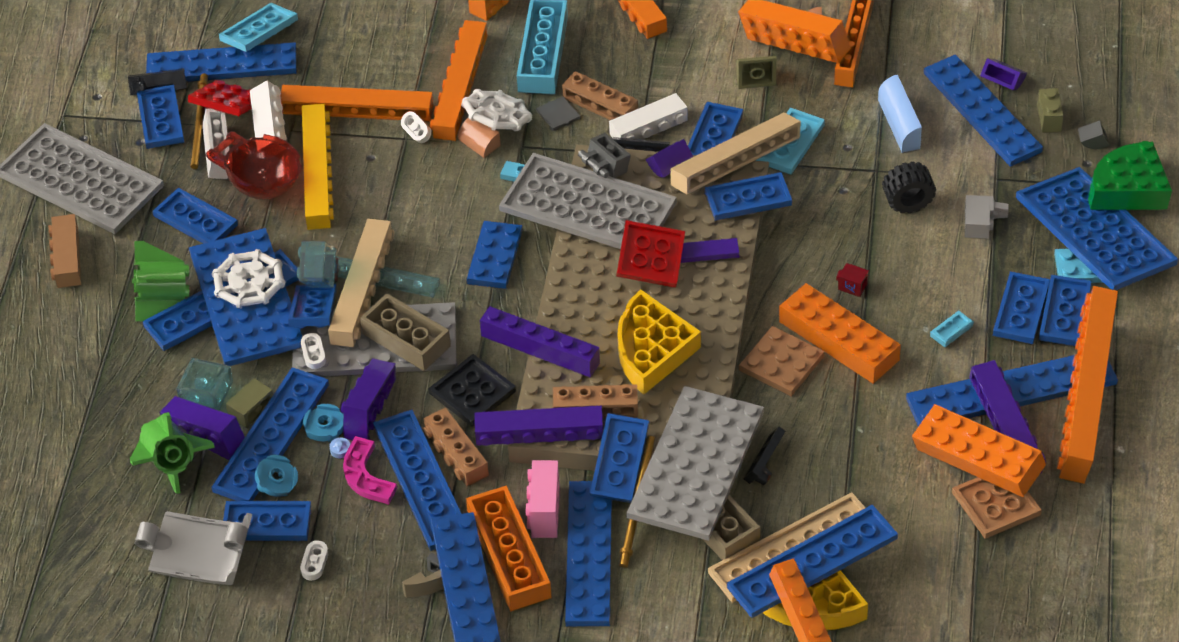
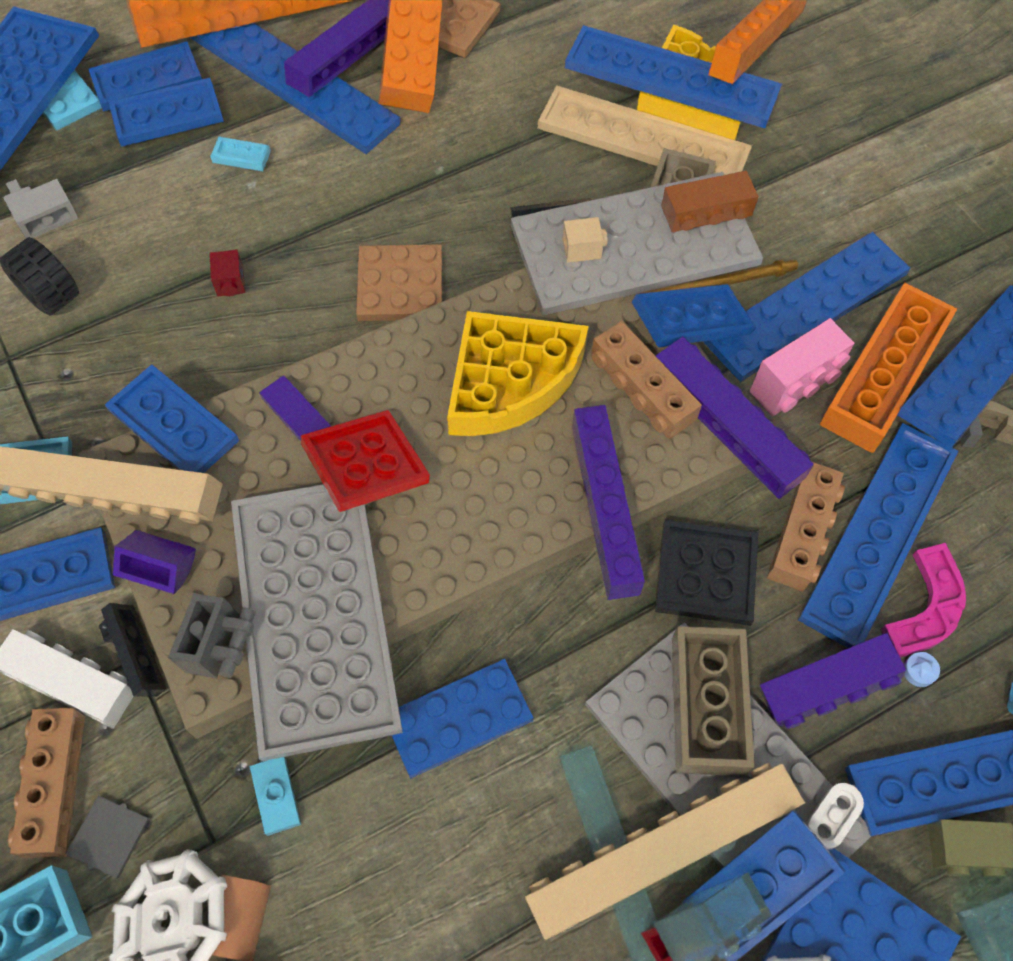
camera: 130 degrees left, 15 degrees up
dark azure plate [303,404,344,442] -> none
orange brick [779,283,901,384] -> none
none -> tan brick [562,217,607,263]
none -> dark orange brick [661,170,759,232]

